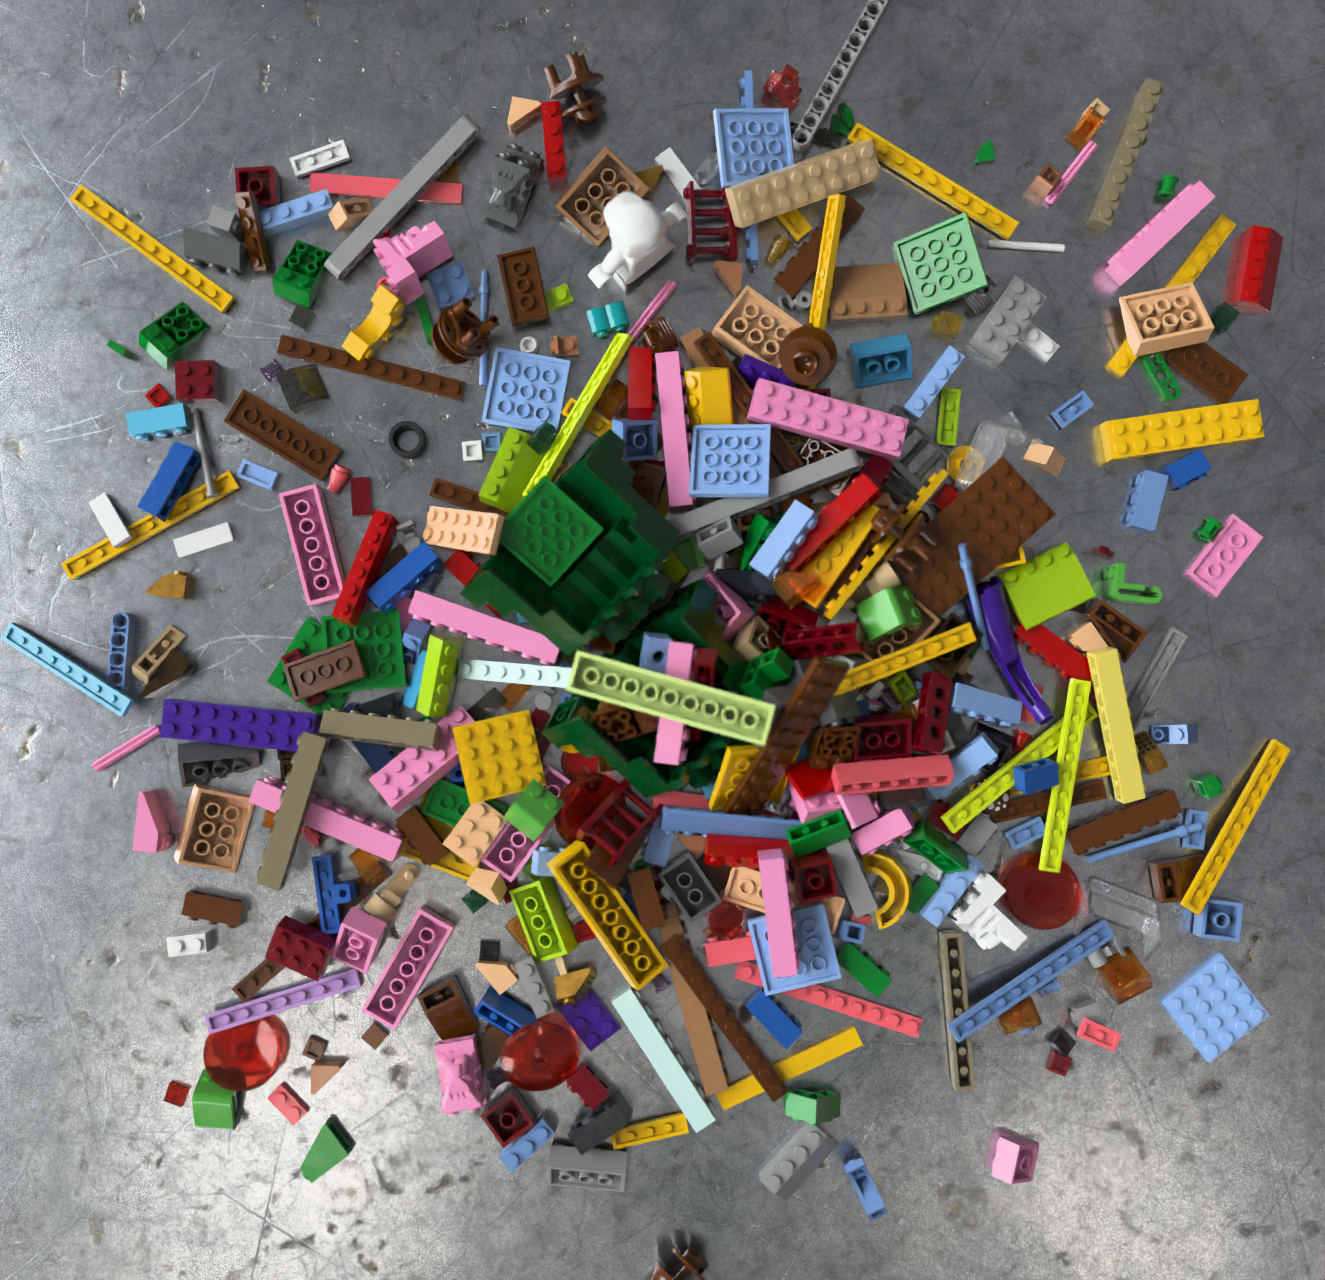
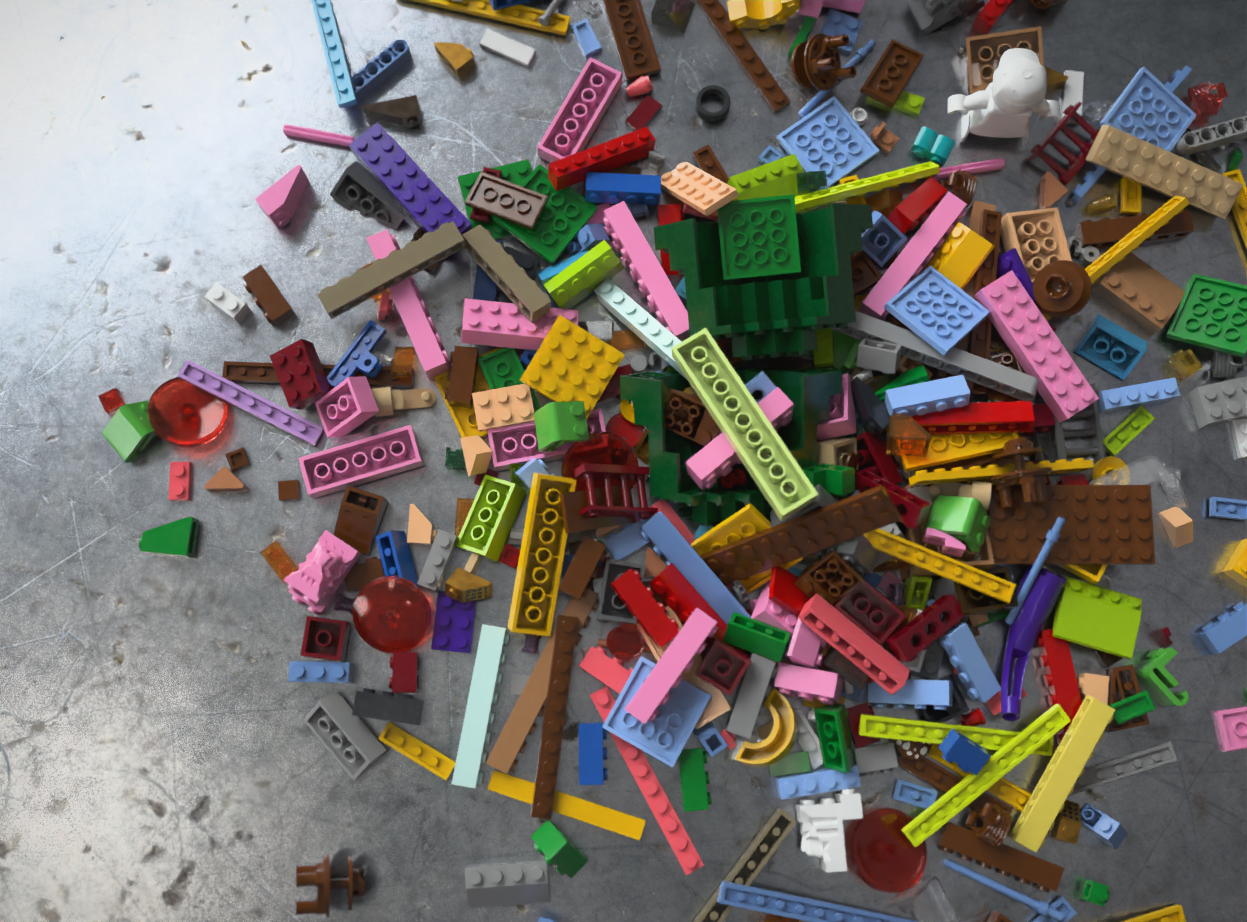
camera: 45 degrees right, 10 degrees down
tan slope [132,624,186,684] -> none
light nougat slope [174,783,254,873] -> none
white plate [462,440,483,462] -> none
black tile [479,940,500,962] -> none
dark red brick [693,647,718,688] -> none
green tile [828,113,848,138] -> none
white plate [864,680,884,700] -> none
none -> clear orange plate [260,541,299,583]
none -> red brick [610,569,679,648]
none -> bright pink slope [922,527,966,557]
none -> reddish brown piece [965,803,1013,847]
none -> green tile [1108,690,1156,725]

